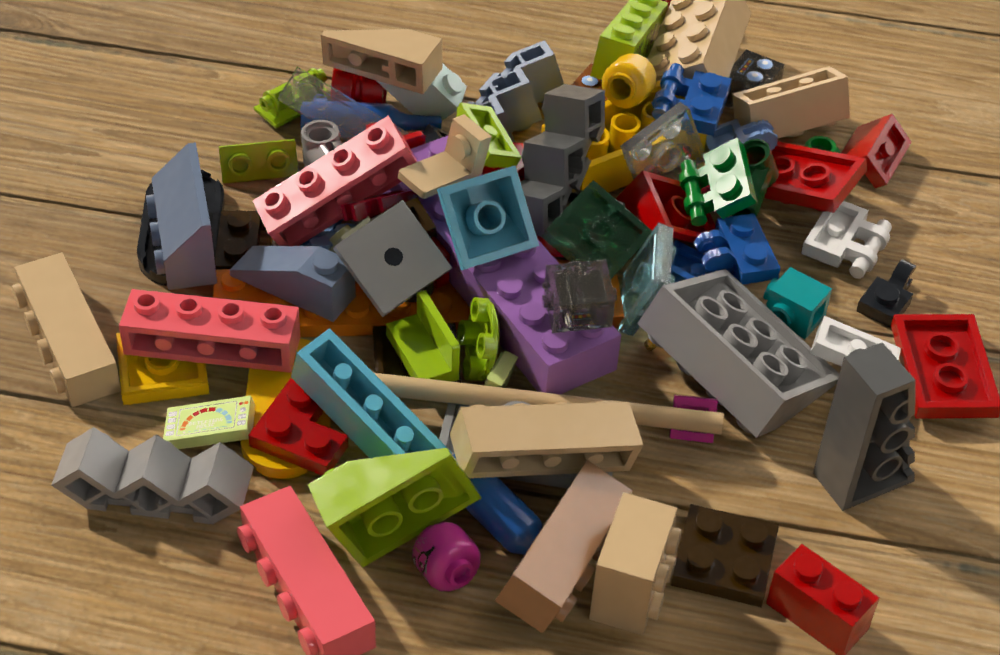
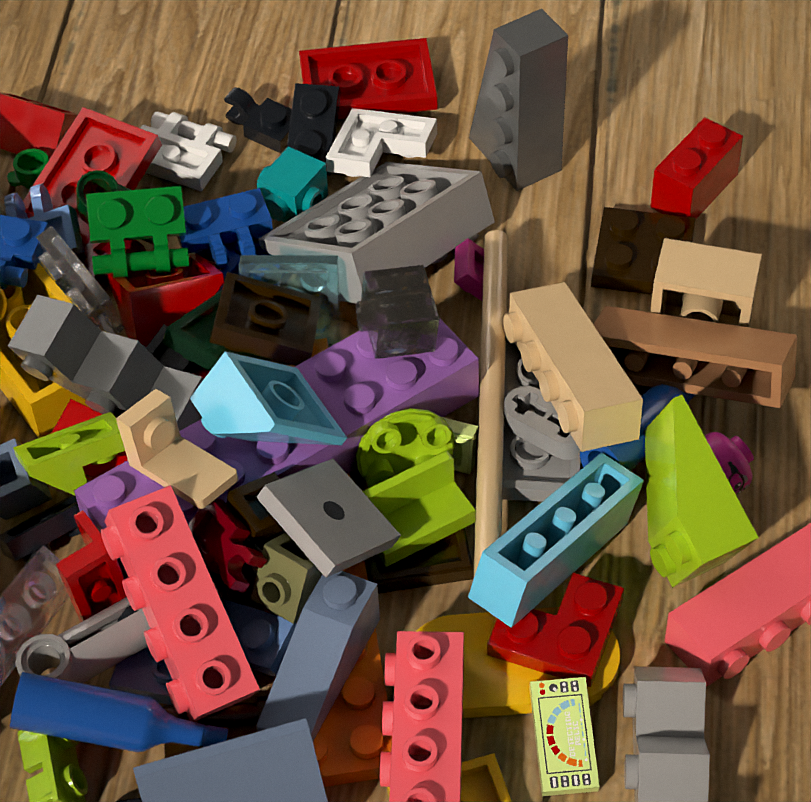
camera: 90 degrees left, 5 degrees up
none -> blue piece [10,672,228,752]
none -> dark brown plate [210,272,322,366]
none -> black plate [287,83,341,176]

